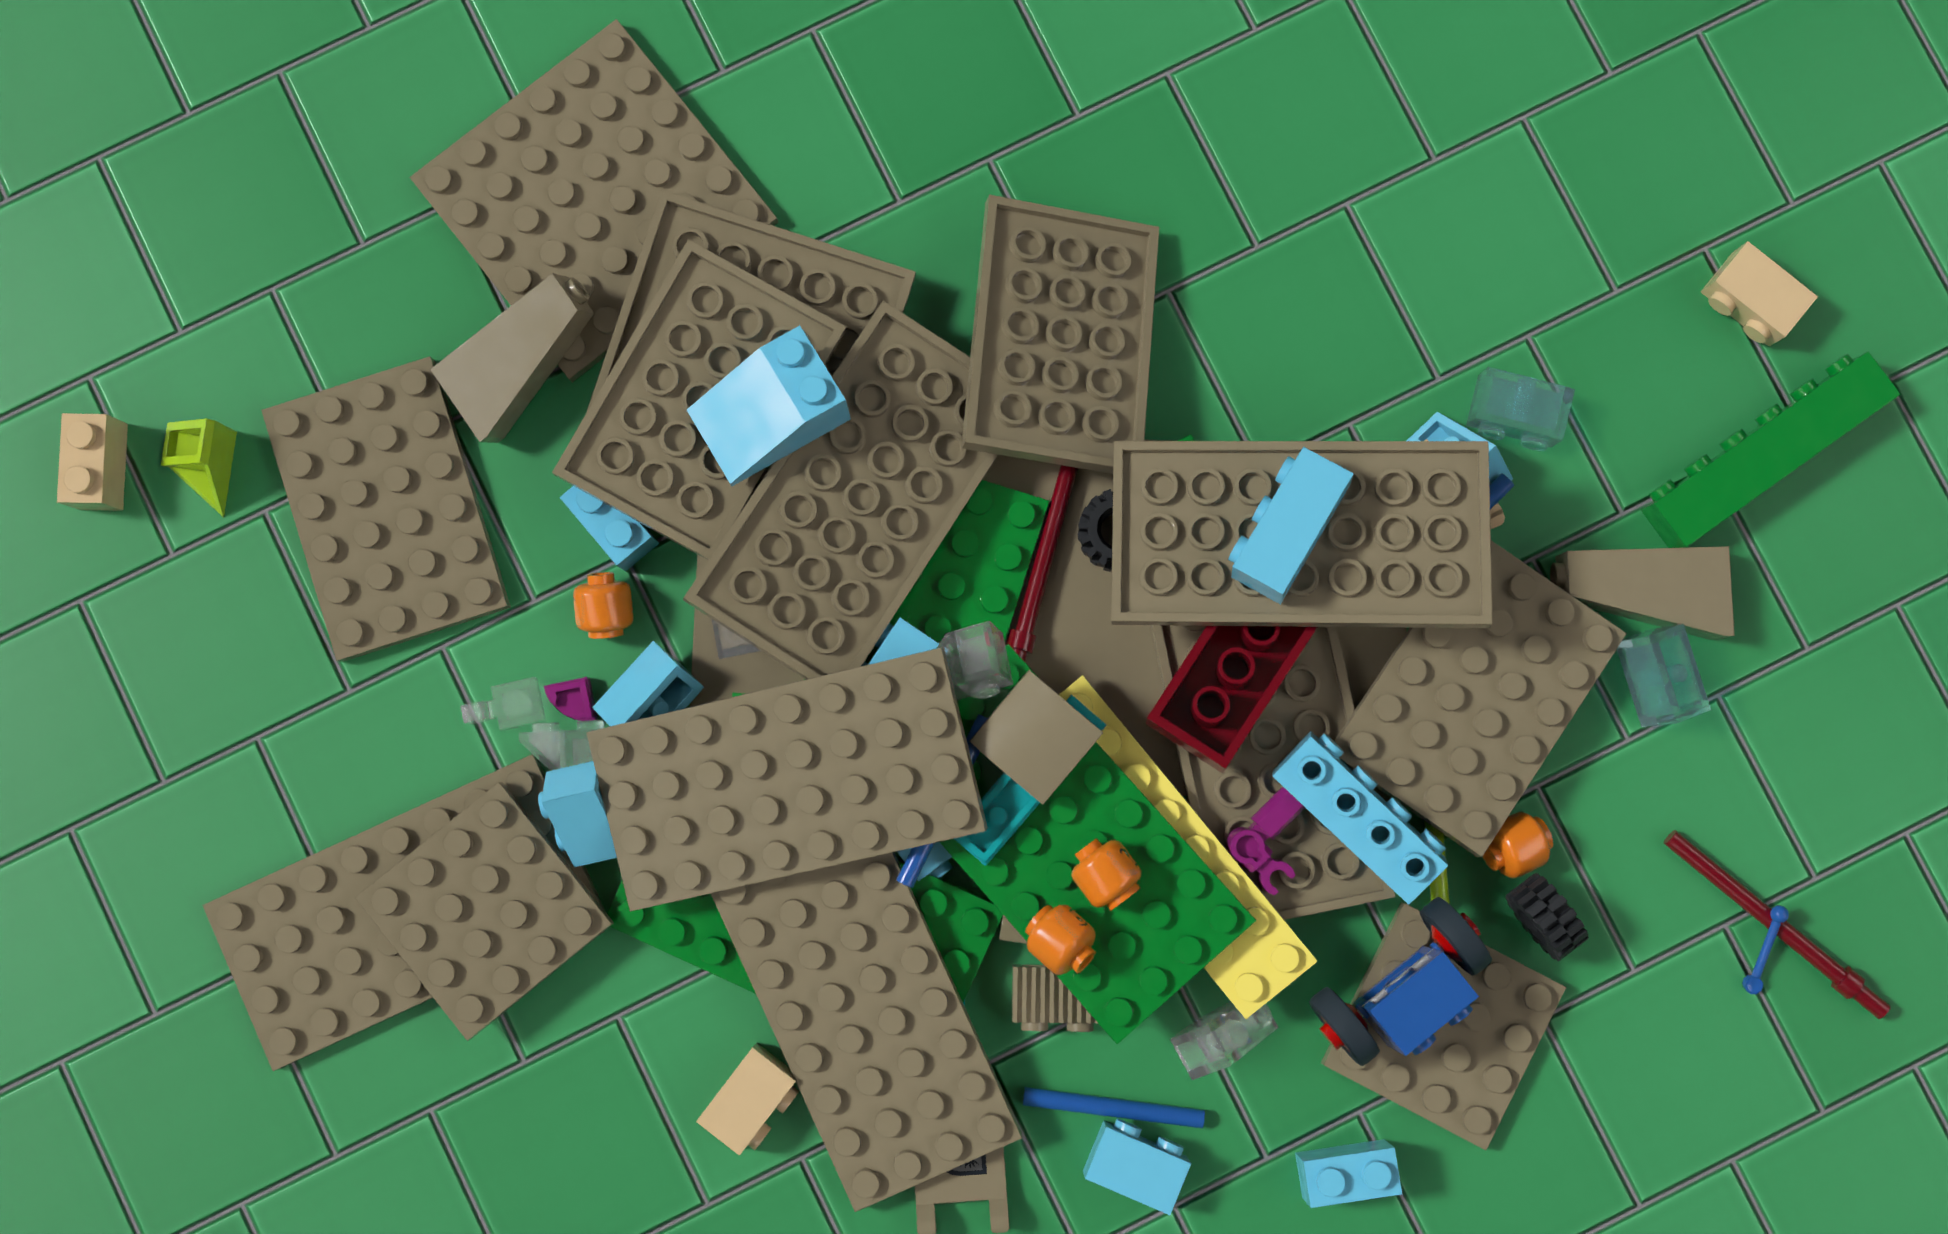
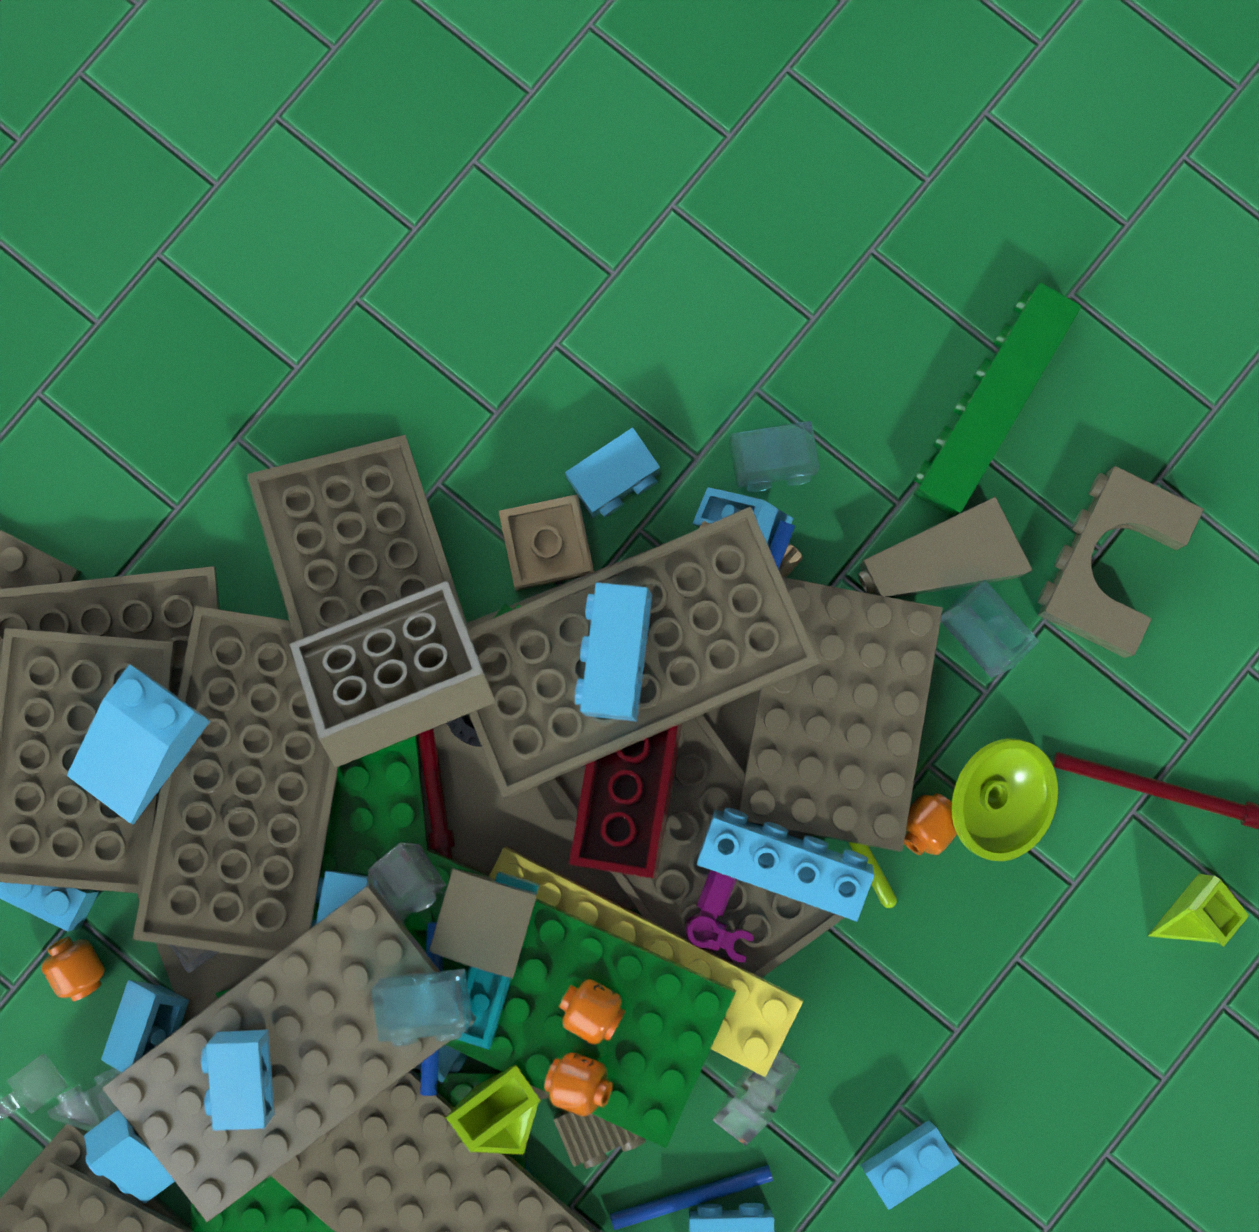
camera: 25 degrees left, 0 degrees up
magenta tile [543,677,598,722] -> none
brick [1309,897,1492,1066] -> none
dark tan plate [1321,902,1566,1150] -> none
black tyre [1505,873,1589,961] -> none
tan brick [1701,241,1818,346] -> none
blue hinge [1742,905,1789,994] -> none
none -> medium azure brick [201,1030,275,1130]
none -> dark tan slope [290,581,496,768]
none -> clear light blue brick [371,969,472,1046]
none -> lime slope [445,1065,541,1155]
none -> tan tile [499,494,594,591]
none -> medium azure brick [565,427,660,518]
none -> lime dish [952,738,1058,861]
none -> dark tan arch [1037,466,1204,658]
none -> lime slope [1148,874,1249,947]

